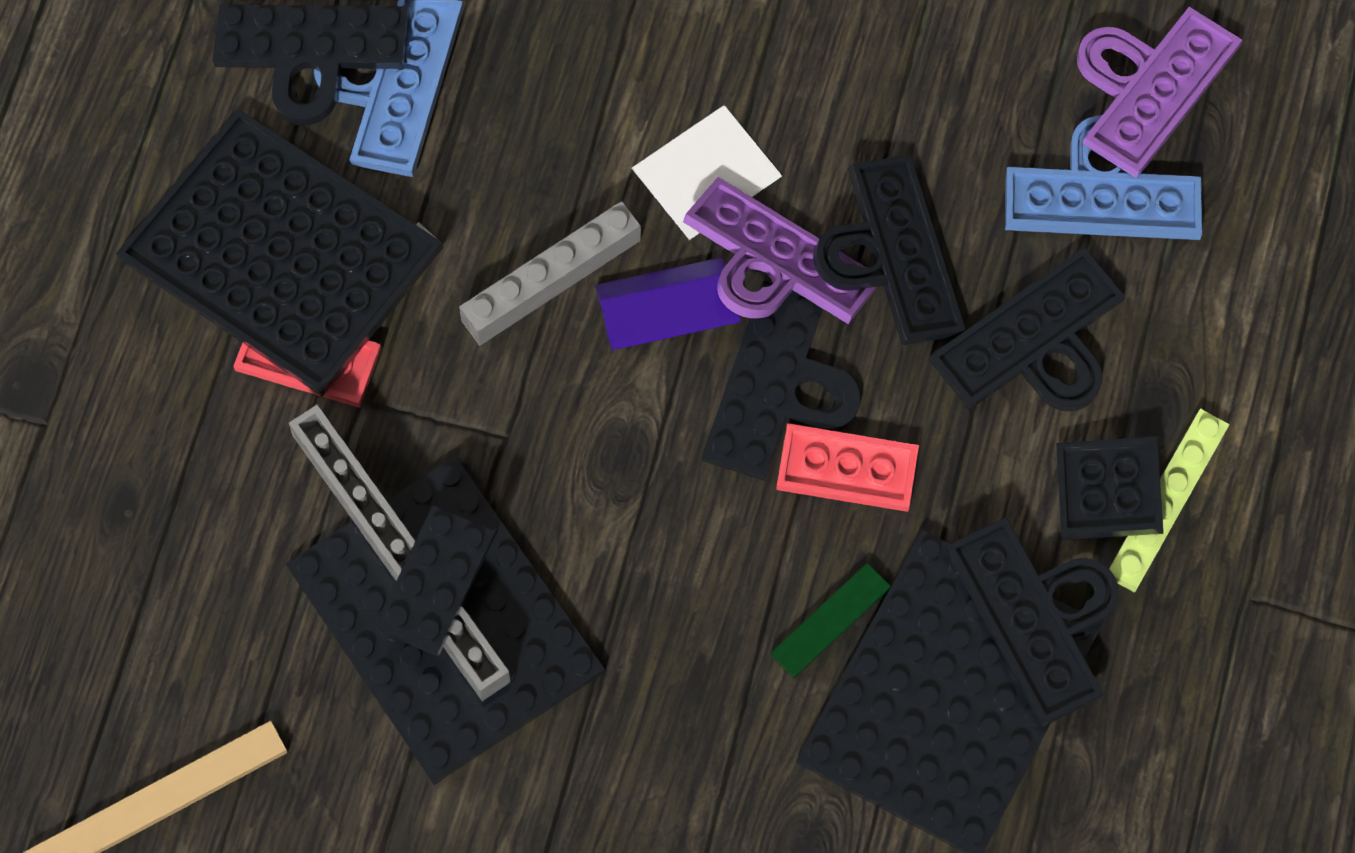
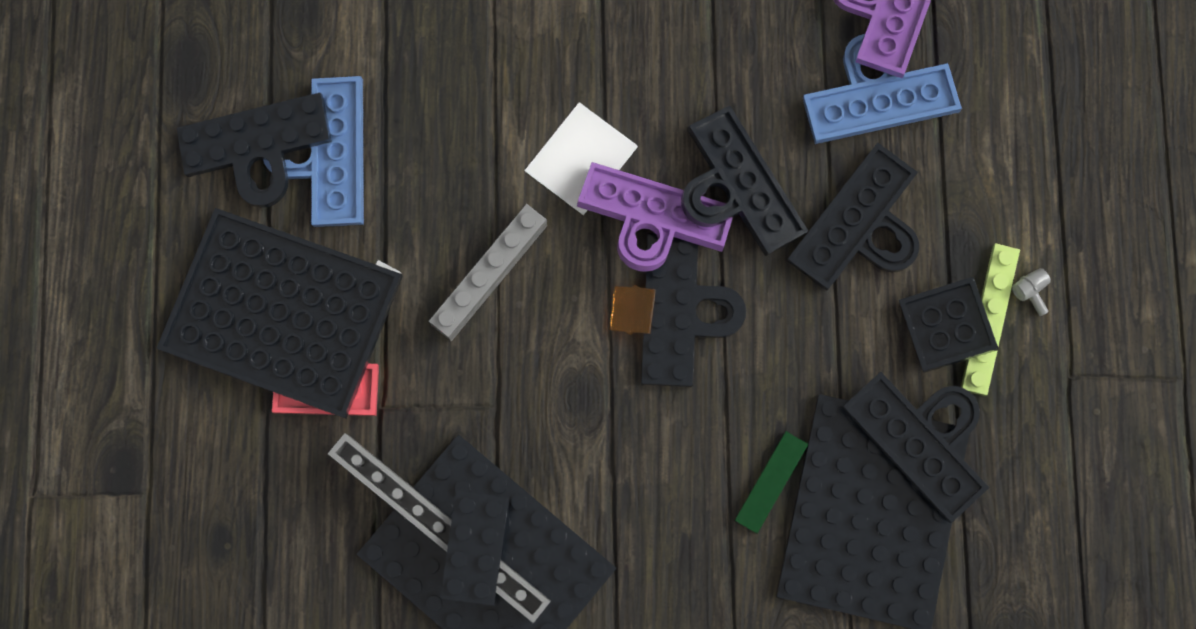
camera: 15 degrees left, 10 degrees up
dark purple slope [595,258,740,350] -> none
coral plate [776,423,919,512] -> none
none -> clear orange piece [609,285,656,335]
none -> light grey piece [1012,268,1051,316]

